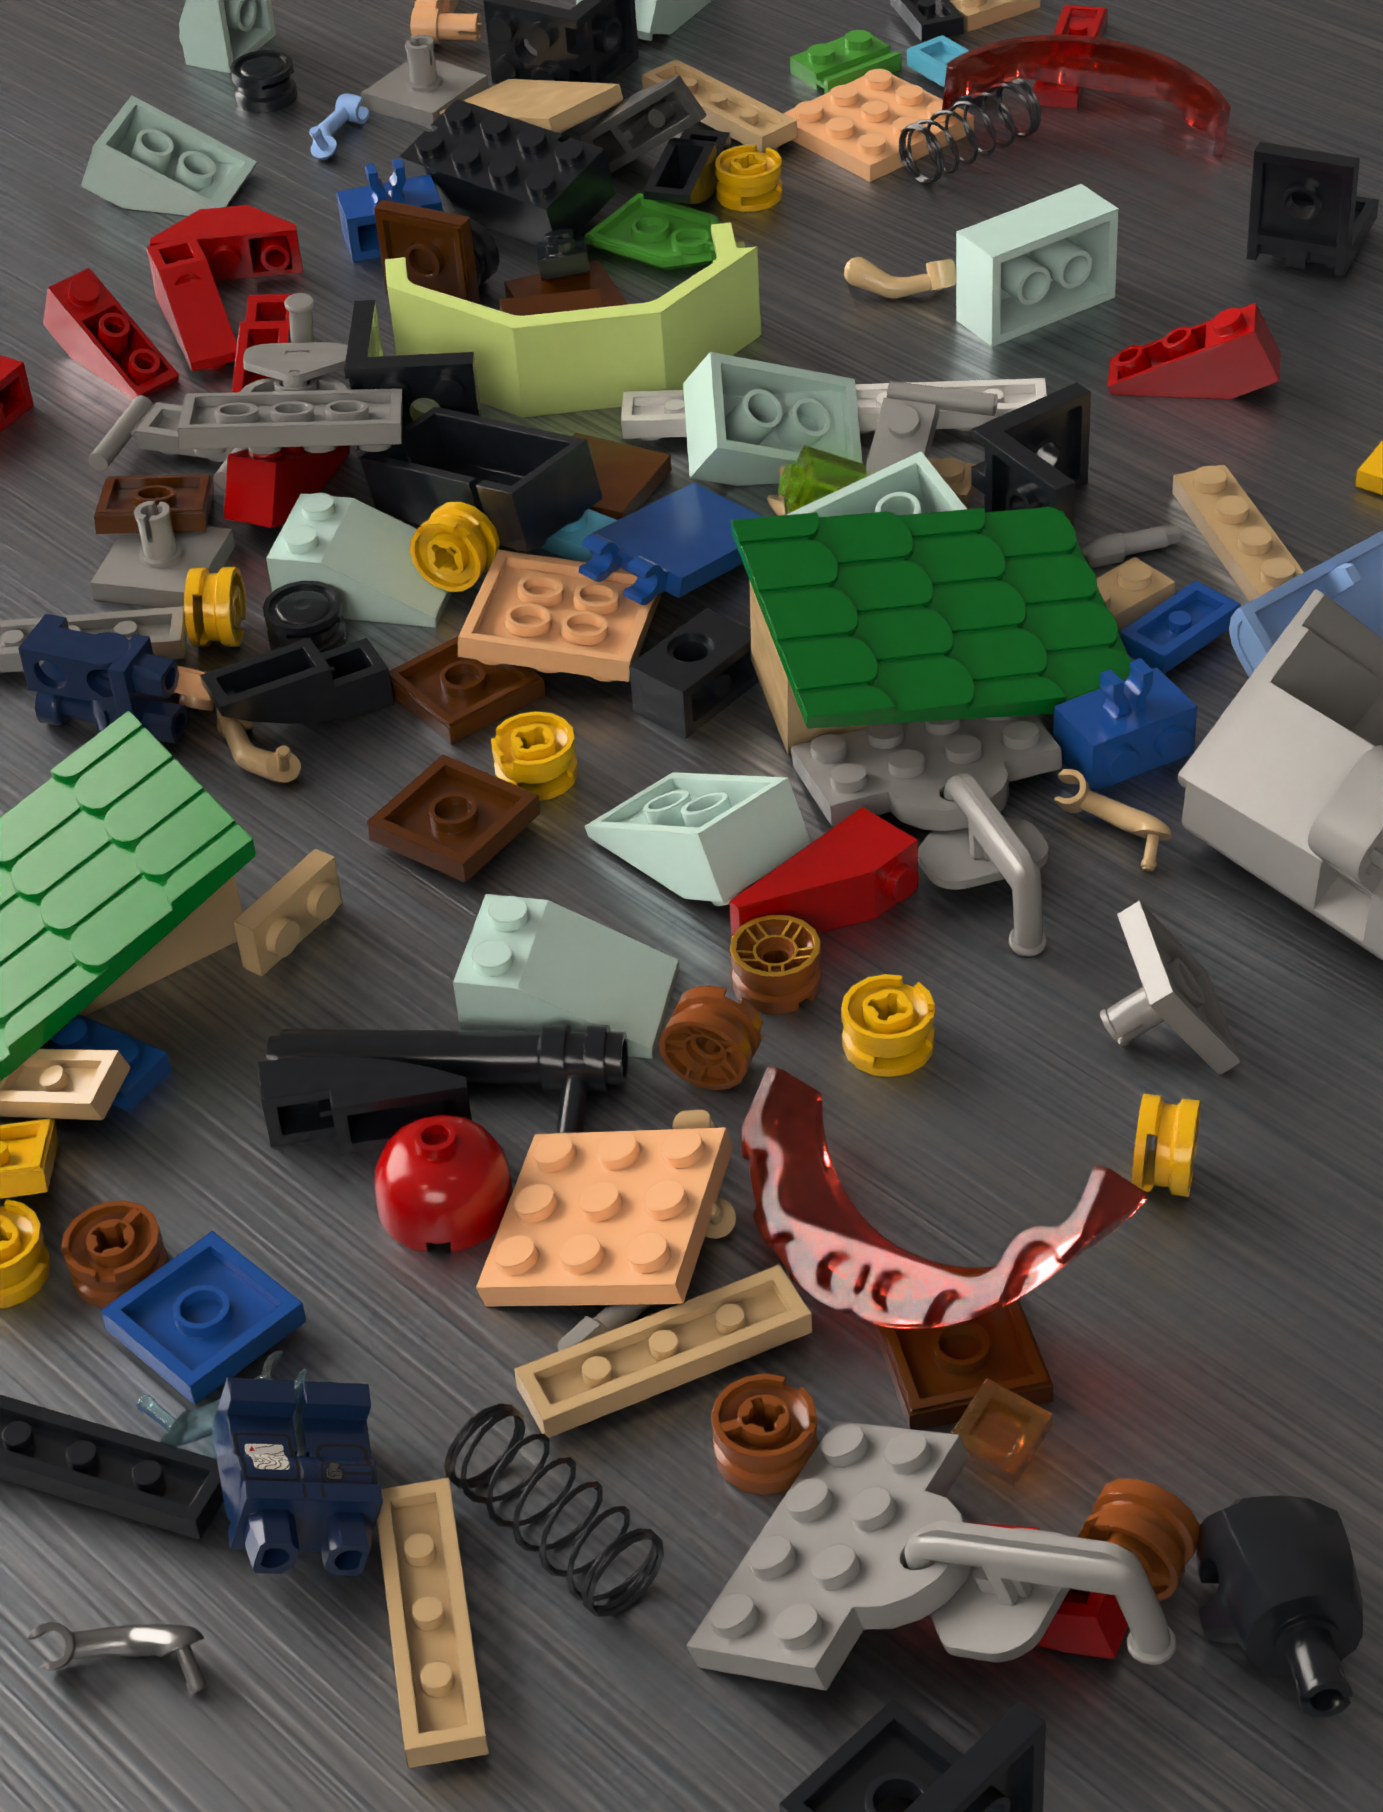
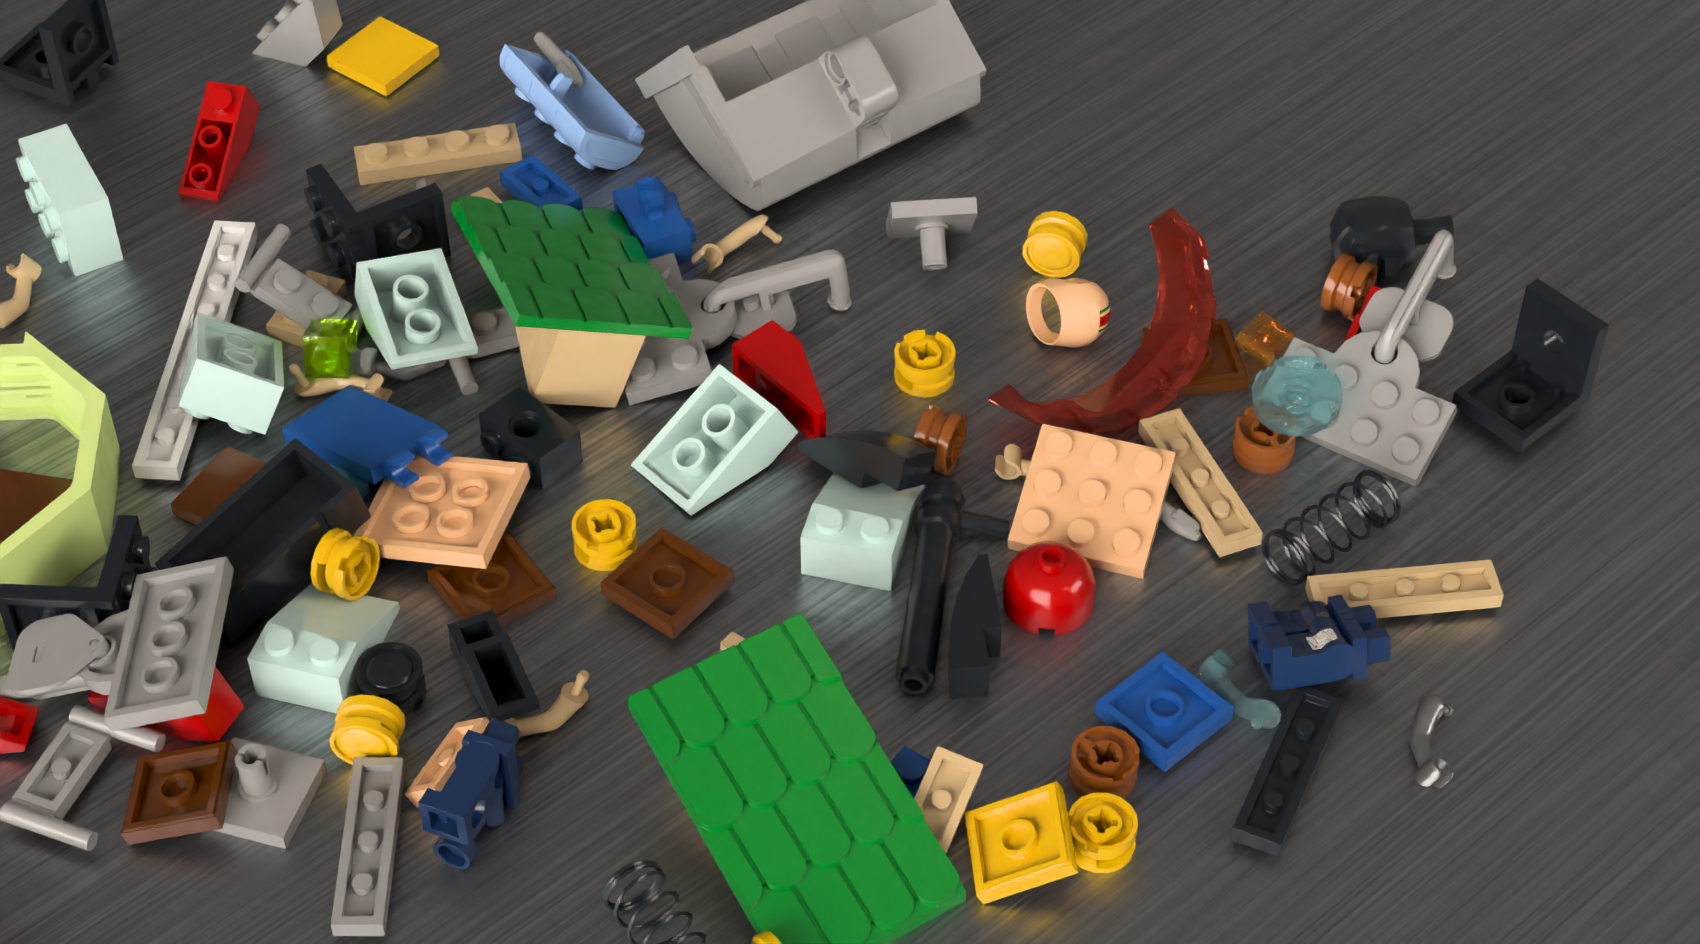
camera: 90 degrees left, 5 degrees up
dark orange wheel [730,915,822,1014] -> none
none -> black slope [797,430,936,491]
none -> light nougat helmet [1026,278,1111,348]
none -> clear light blue plate [1251,356,1343,437]

